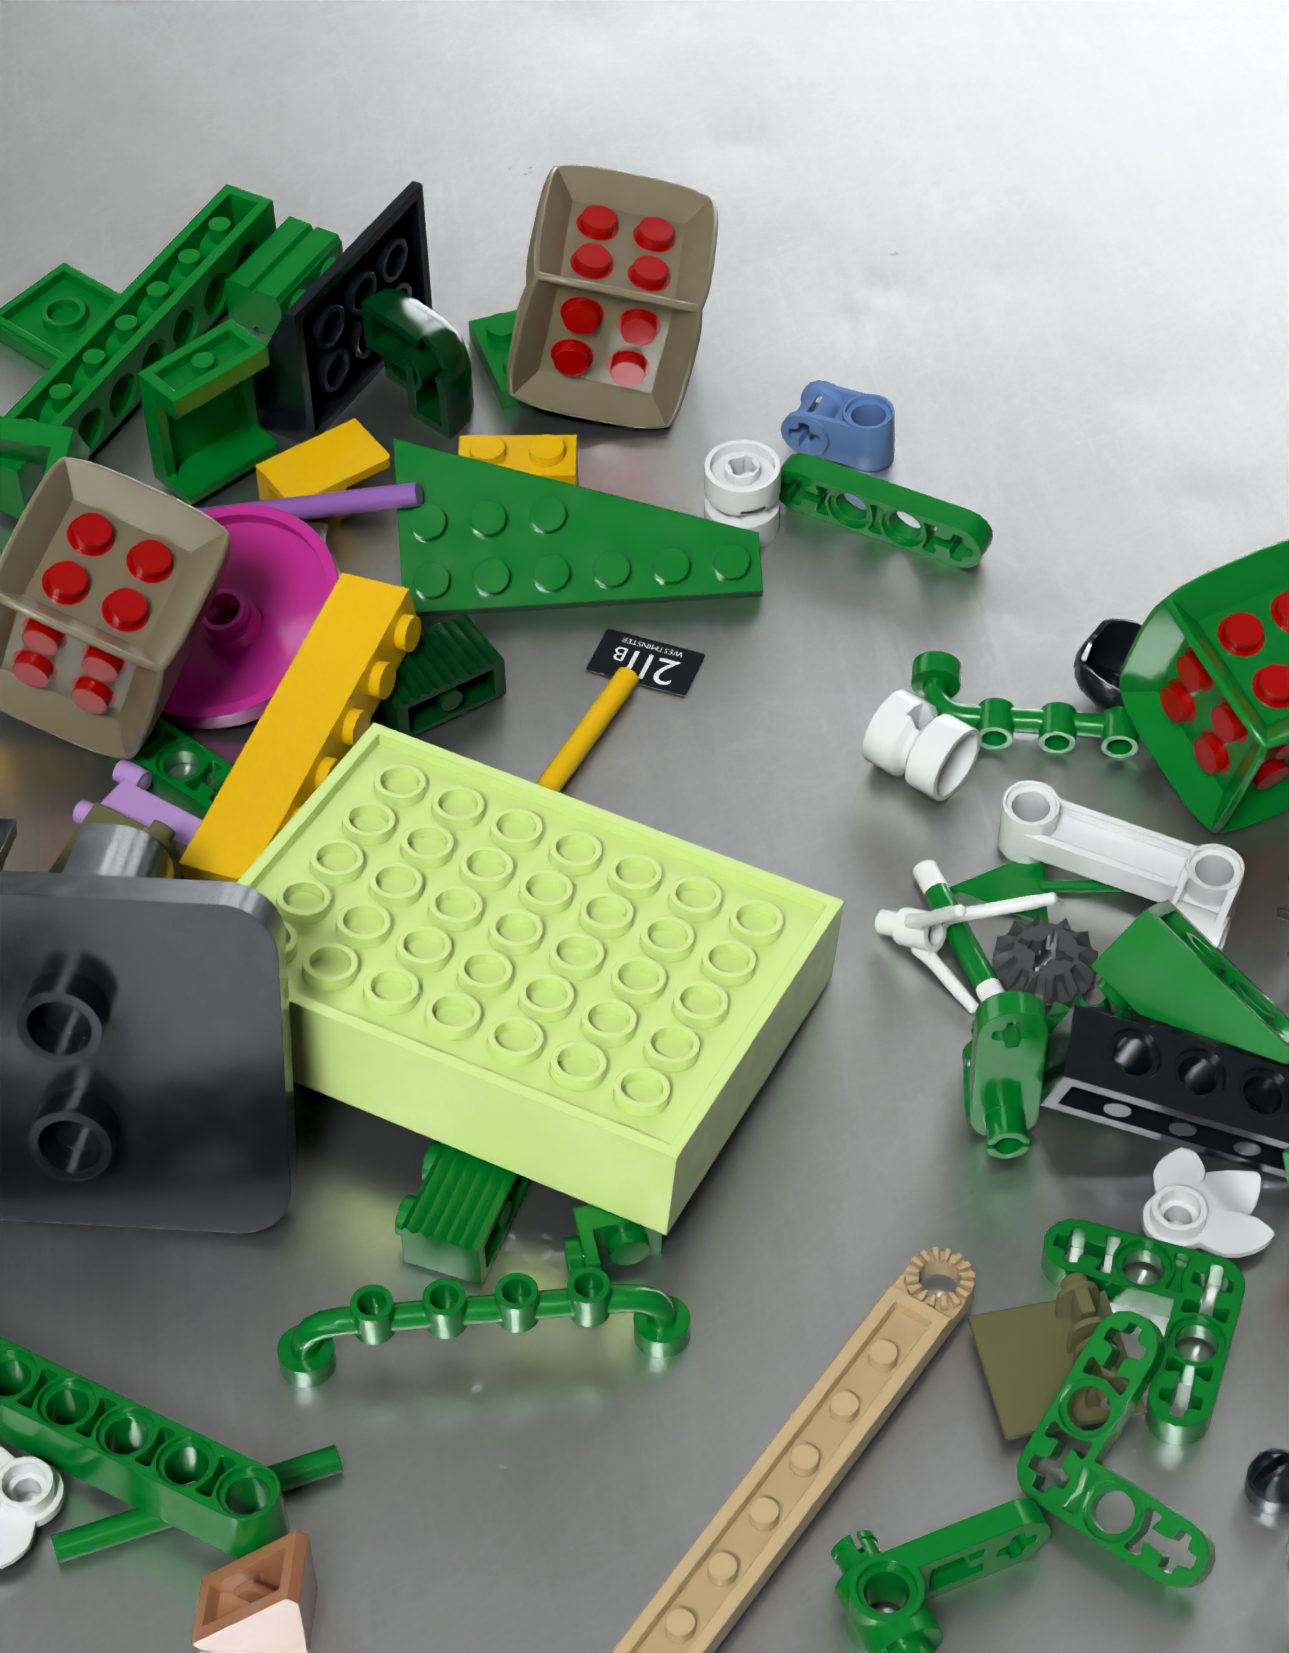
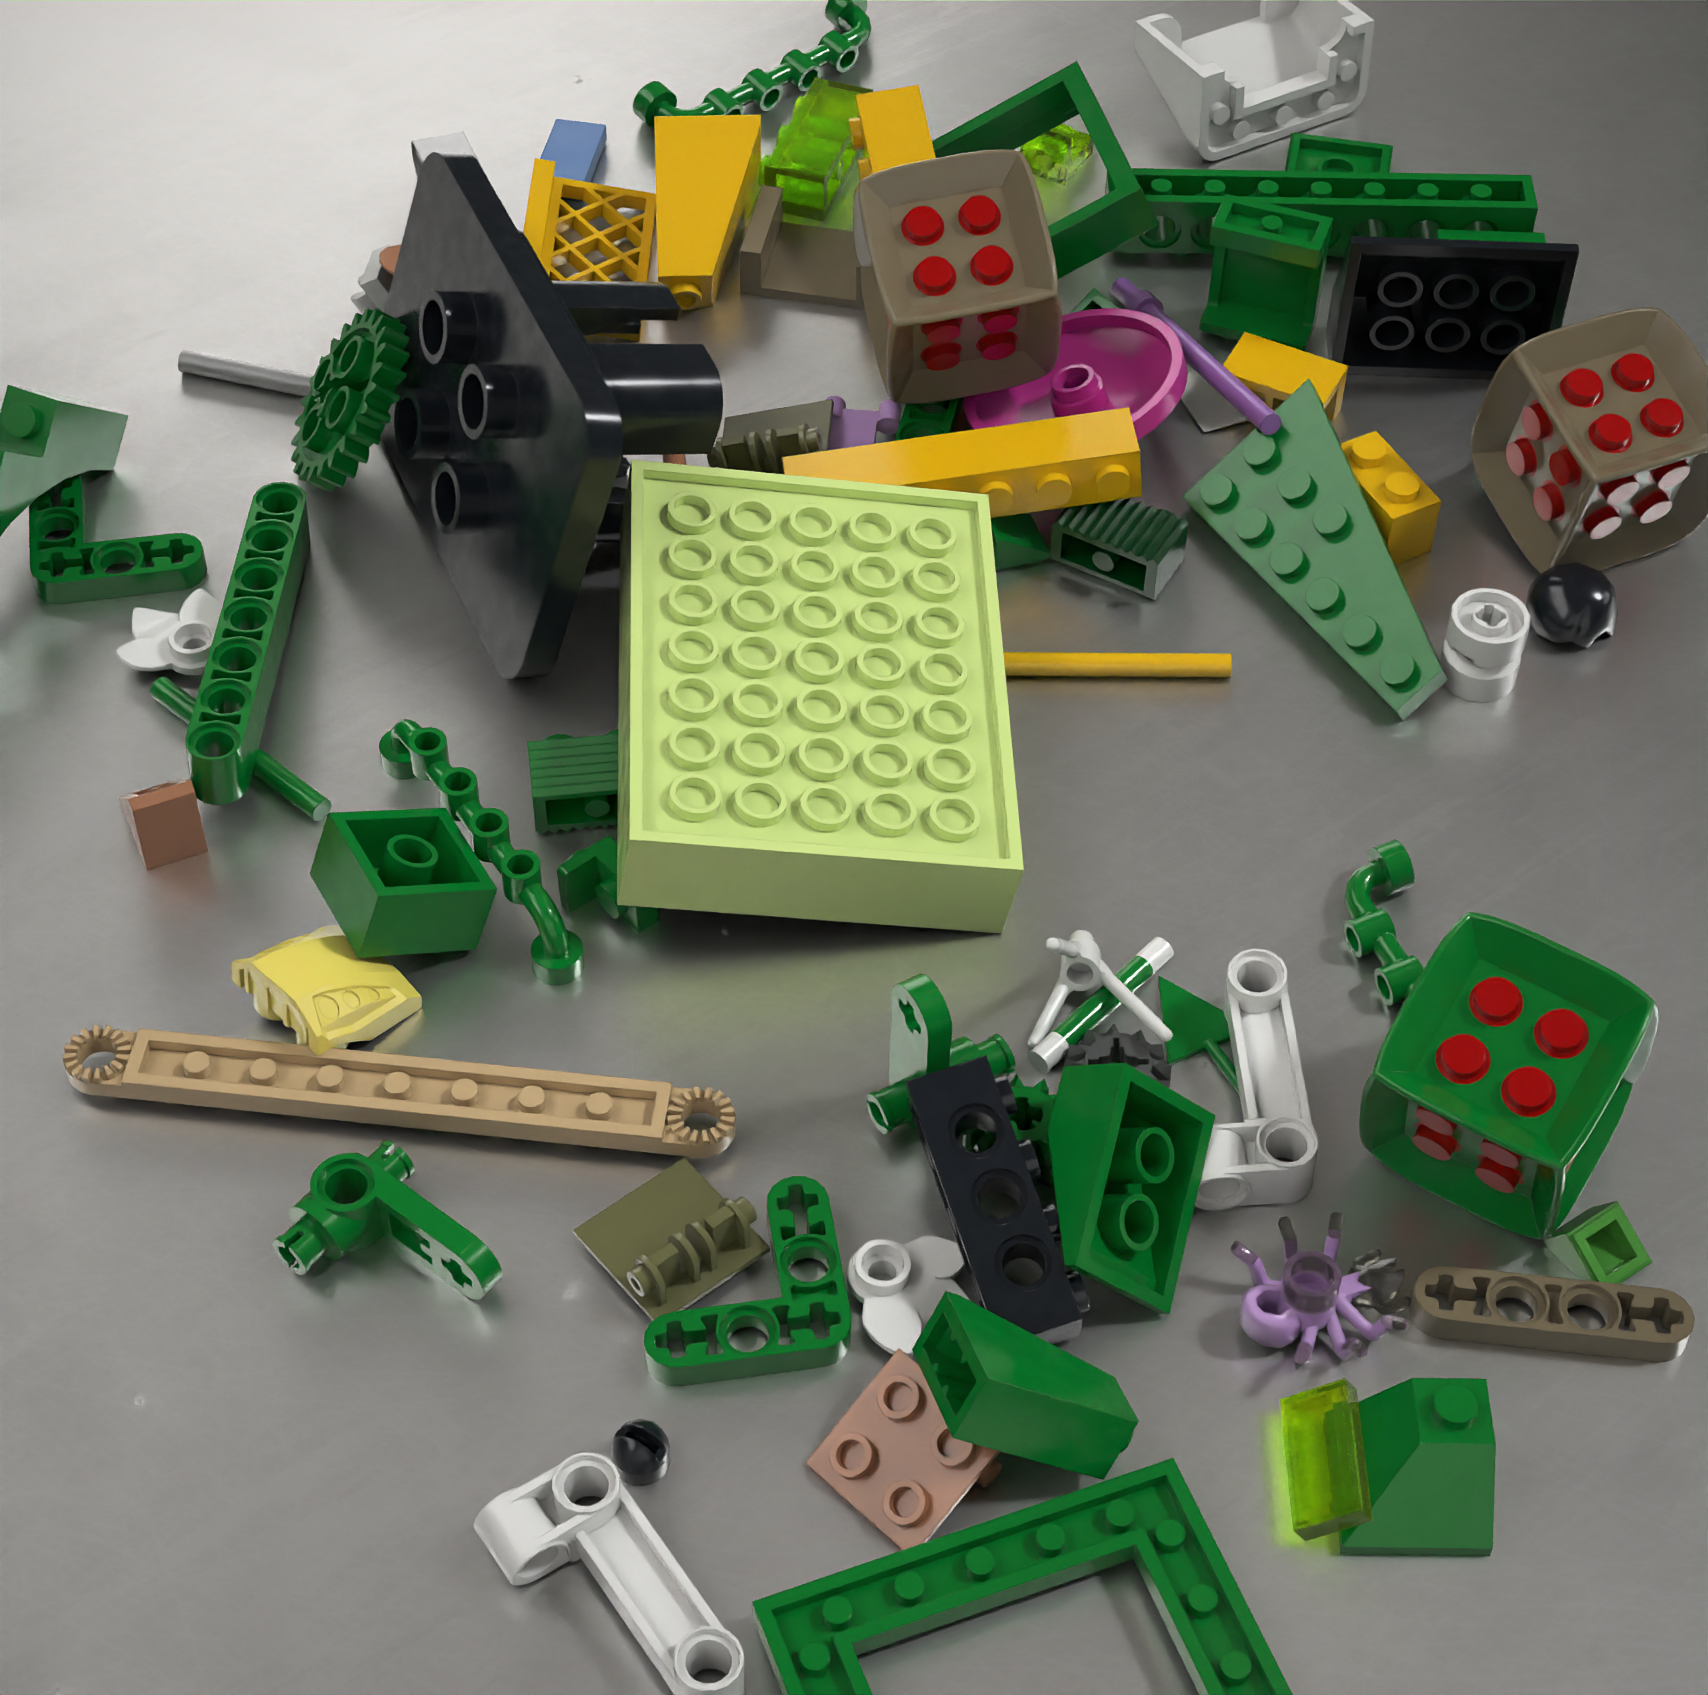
camera: 60 degrees right, 0 degrees up
dark green brick [361,289,474,439] -> none
black sticker [586,629,705,696] -> none
green beam [779,453,993,568] -> none
medium blue piece [781,380,895,472] -> none
white wheel [862,689,981,801] -> none
green beam [1017,1311,1216,1588] -> none
none -> light yellow slope [231,925,422,1056]
none -> green brick [309,808,497,958]
none -> black hair [1526,562,1618,648]

